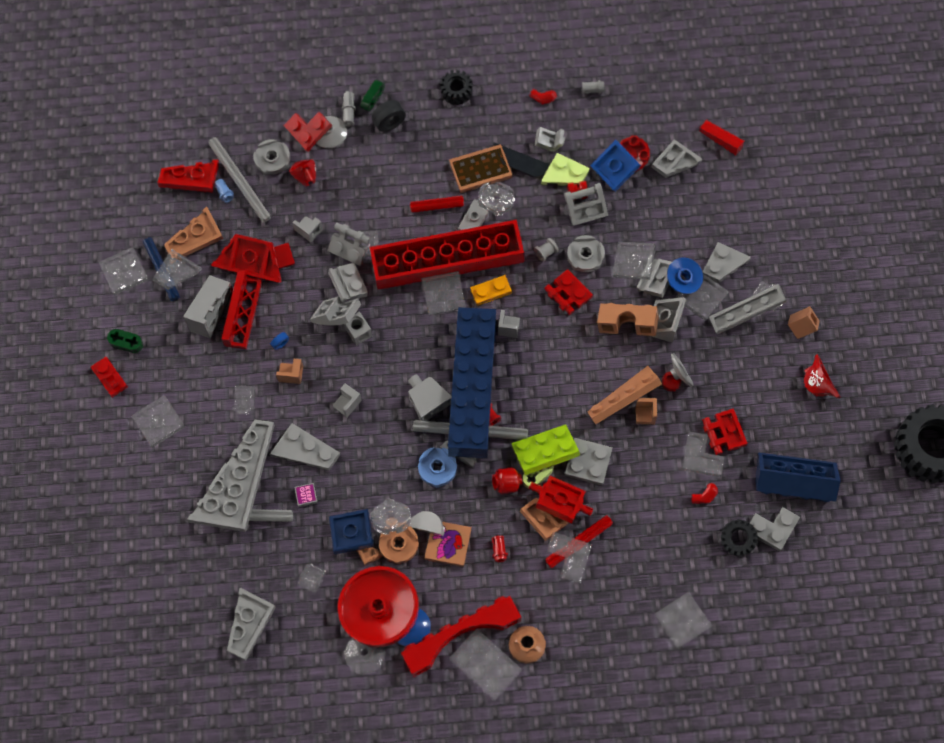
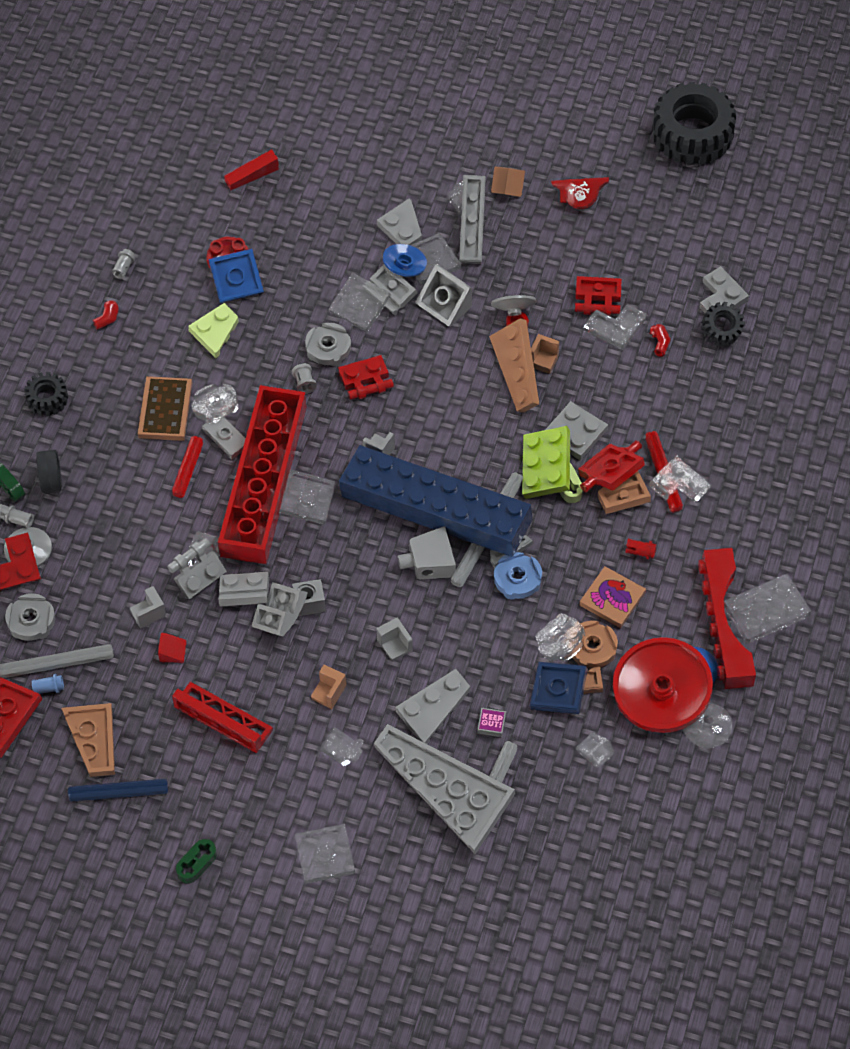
camera: 70 degrees left, 10 degrees down
red plate [91,357,128,398] -> none
clear plate [99,247,148,296] -> none
clear wing [152,249,202,290] -> none
light grey wedge [183,276,233,339] -> none
red wing [211,234,281,283] -> none
light grey wing [227,588,276,661] -> none
blue tile [270,332,289,350] -> none
red hat [289,159,316,187] -> none
light grey tile [408,511,445,536] -> none
light orange plate [470,275,512,306] -> none
red head [492,467,522,494] -> none
black sticker [493,142,550,177] -> none
nougat piece [509,626,546,664] -> none
light grey bracket [535,127,565,152] -> none
light grey plate [564,183,608,226] -> none
red wheel [567,181,588,201] -> none
nougat arch [597,303,659,336] -> none
light grey wing [651,139,702,178] -> none
clear plate [655,592,712,649] -> none
dark blue slope [756,452,841,502] -> none

